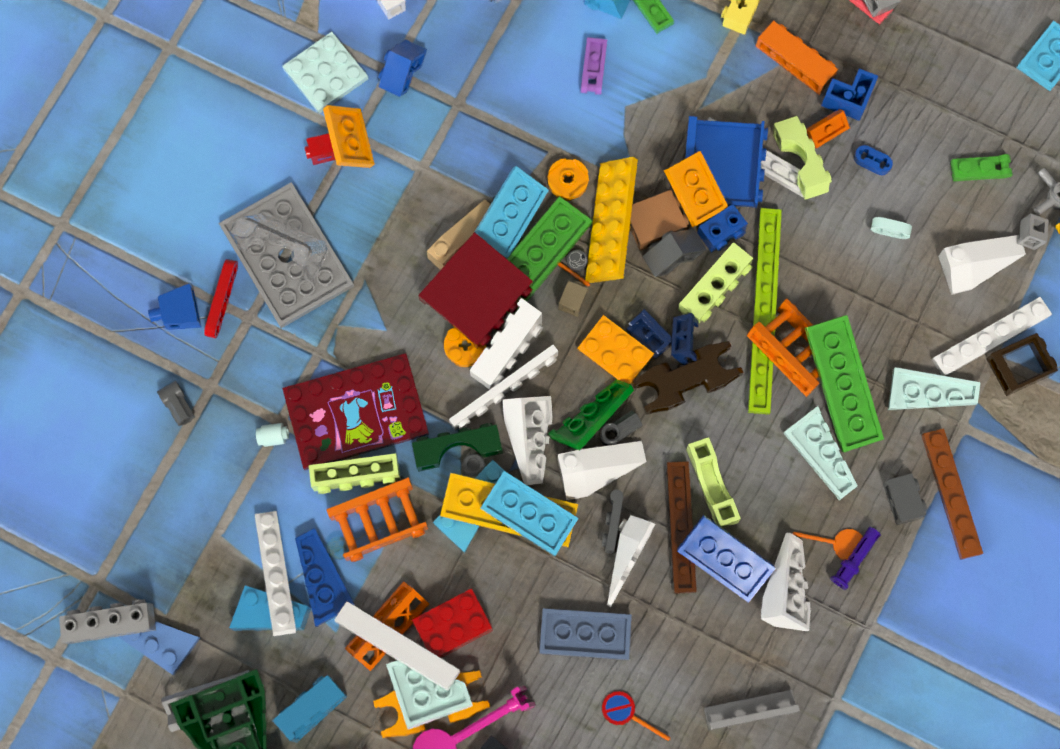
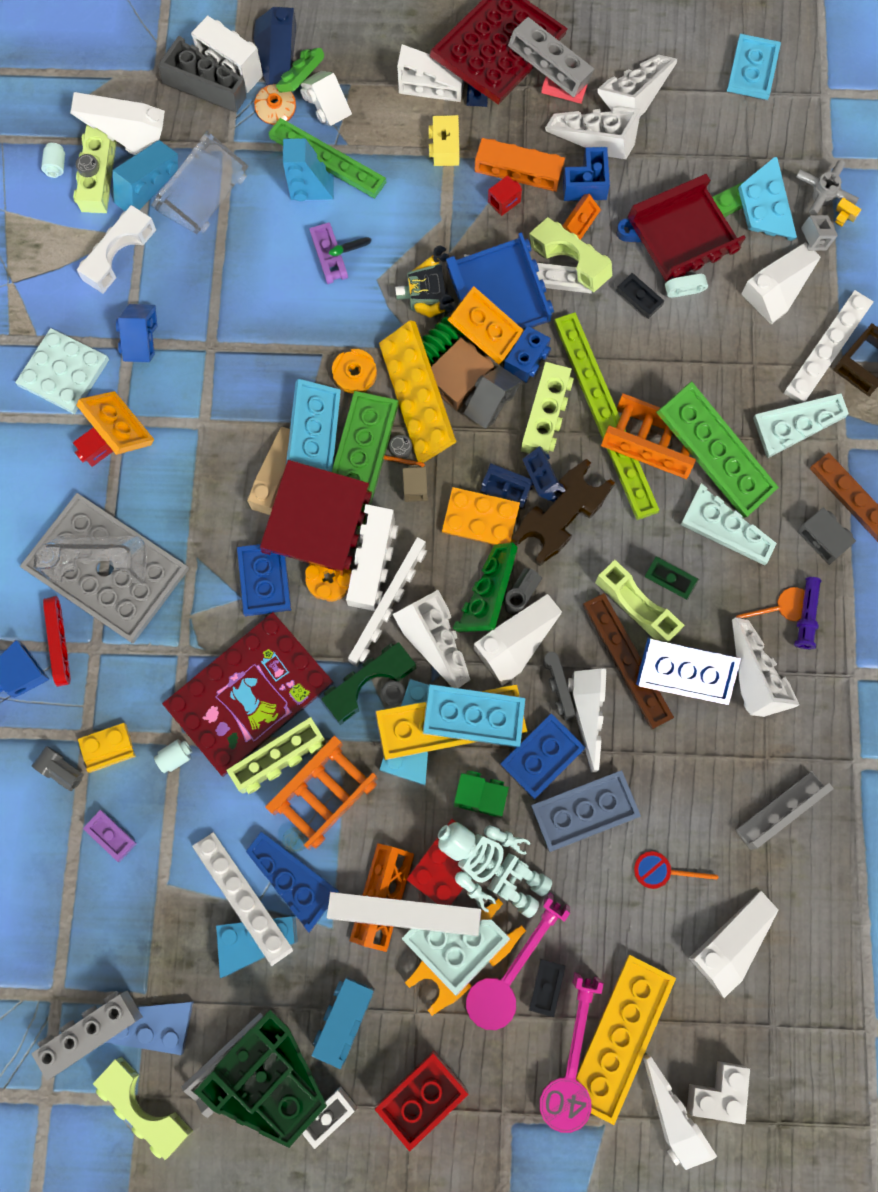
camera: 25 degrees left, 0 degrees up
none -> yellow plate [78,723,136,773]
none -> medium lavender plate [83,810,137,862]
none -> yellowish green arch [93,1057,193,1160]
none -> blue plate [237,544,292,617]
none -> black piece [329,237,372,256]
none -> torso [395,245,454,318]
none -> green piece [422,316,464,366]
none -> light aqua piece [438,822,552,918]
none -> green brick [454,770,509,818]
none -> red brick [488,175,522,216]
none -> blue plate [500,713,586,799]
none -> white wedge [545,107,640,159]
none -> white wedge [598,55,677,116]
none -> black plate [616,273,664,319]
none -> dark red panel [627,174,746,281]
none -> dark green brick [645,556,699,600]
none -> medium azure wing [738,157,797,241]

